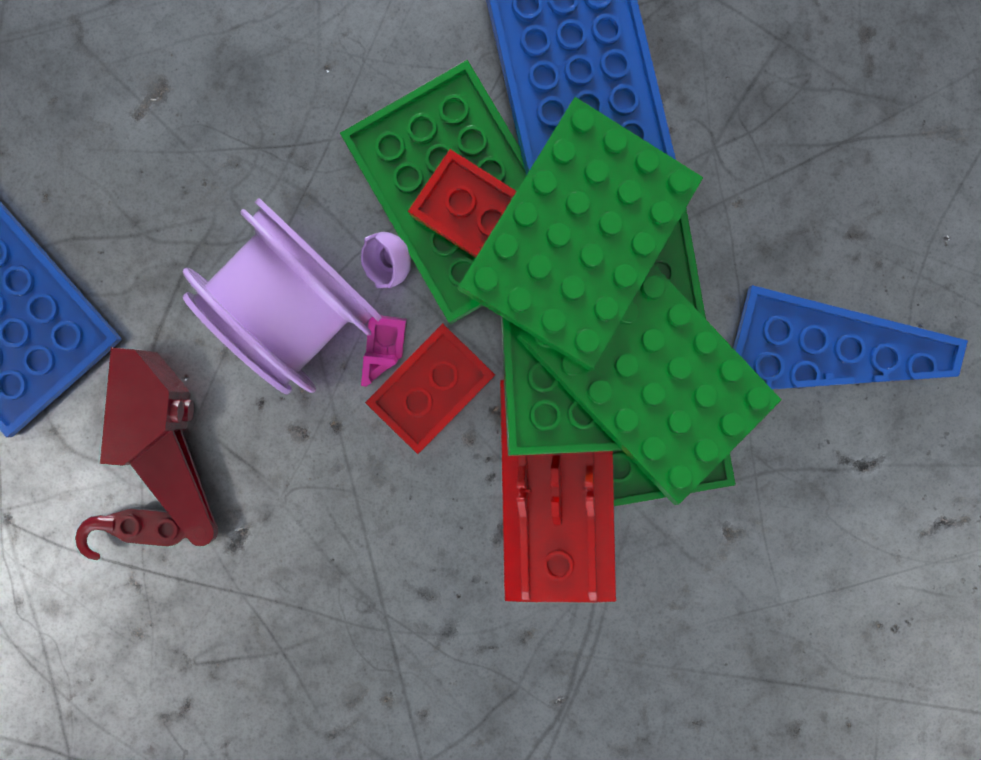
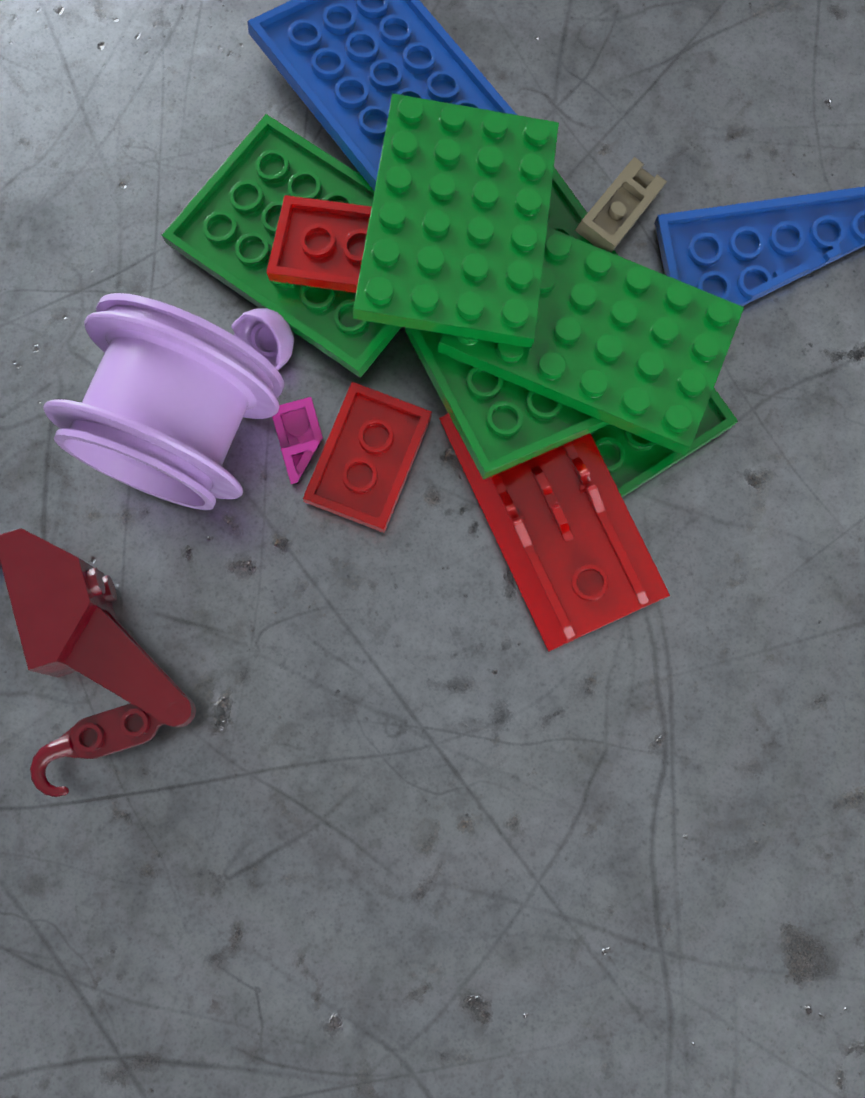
camera: 25 degrees left, 10 degrees down
none -> dark tan plate [575,157,667,253]

